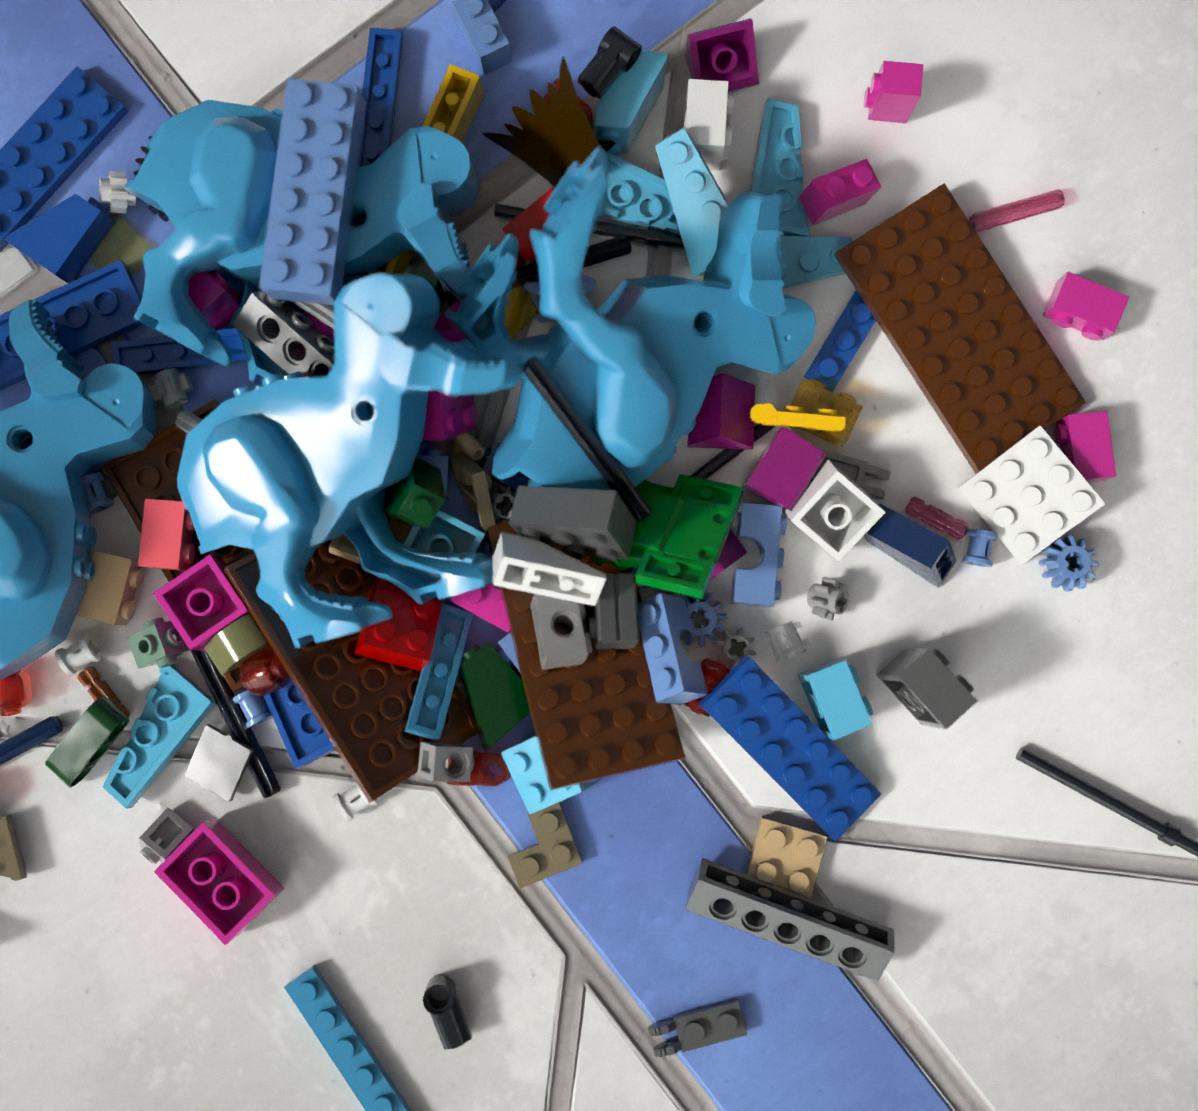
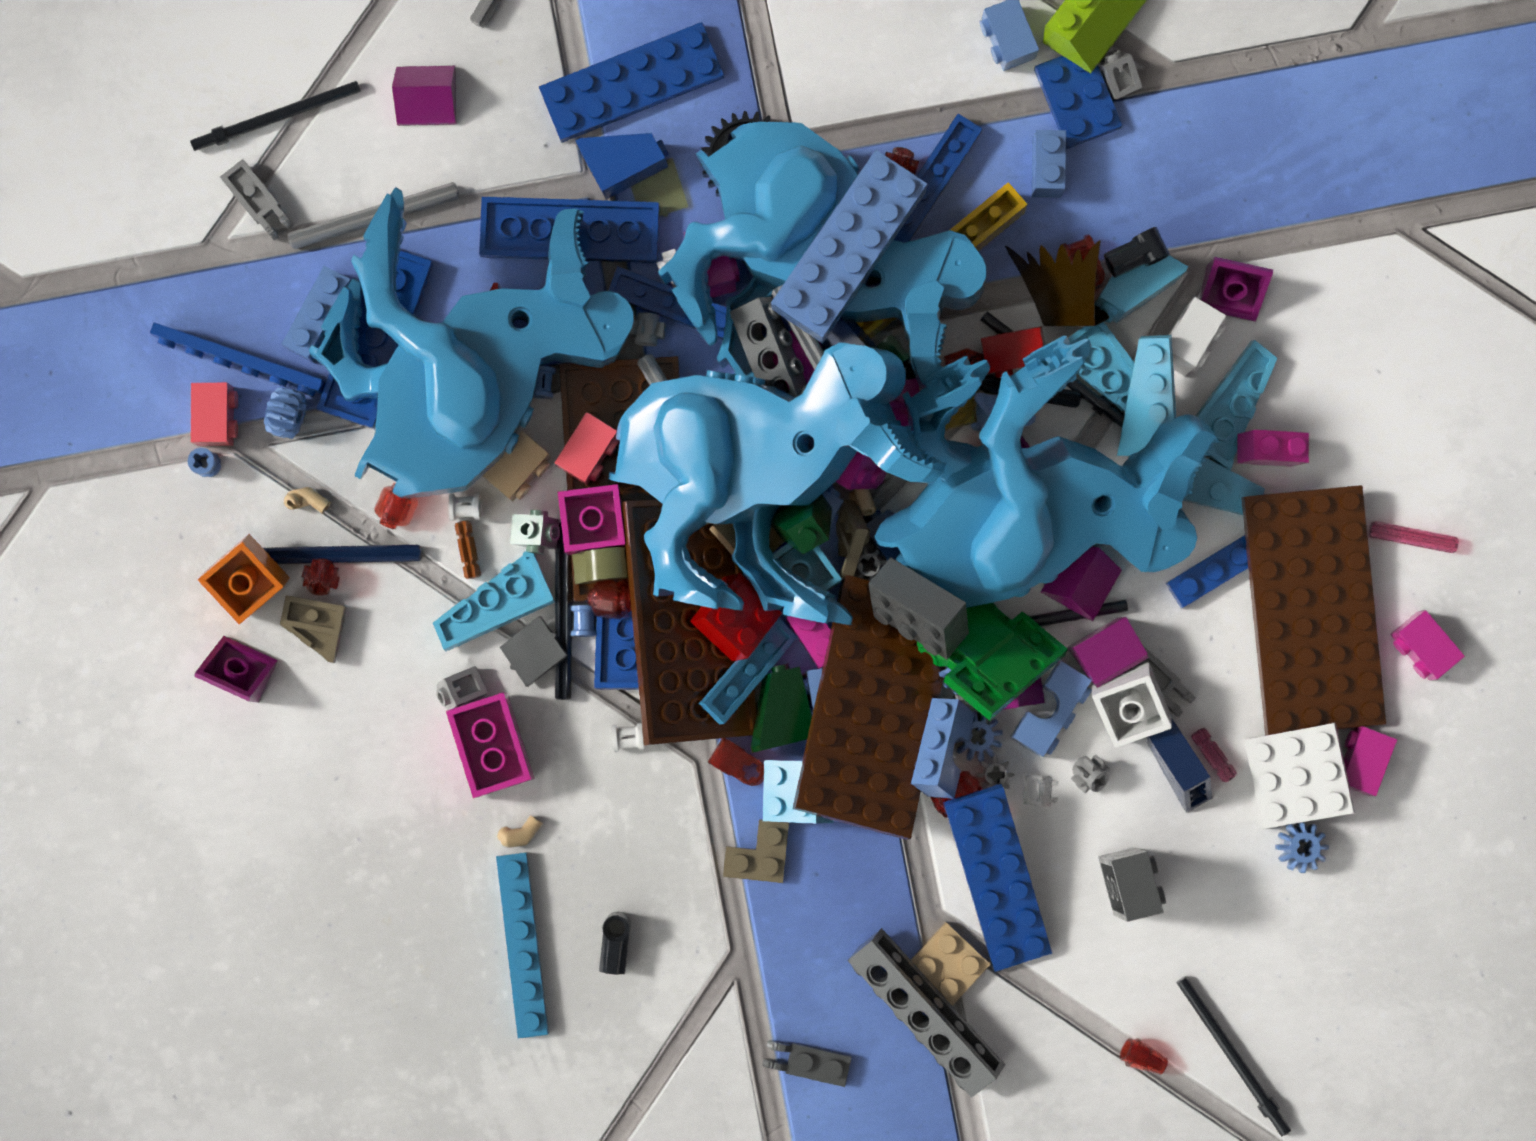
camera: 25 degrees right, 0 degrees up
beam [45,696,130,788] -> none
white gear [99,171,136,213] -> none
light grey brick [417,742,474,782] -> none
white slope [492,532,606,606] -> none
black axle [523,356,651,522] -> none
light grey brick [530,594,592,670] -> none
dark grey brick [586,573,639,649] -> none
yellow hinge [749,403,846,432] -> none
clear yellow brick [789,379,863,448] -> none
medium azure brick [798,660,873,740] -> none
dark pink brick [864,61,924,124] -> none
medium blue bush [962,529,997,567] -> none
none -> tan arm [497,815,543,848]
none -> clear red cone [1120,1038,1168,1075]

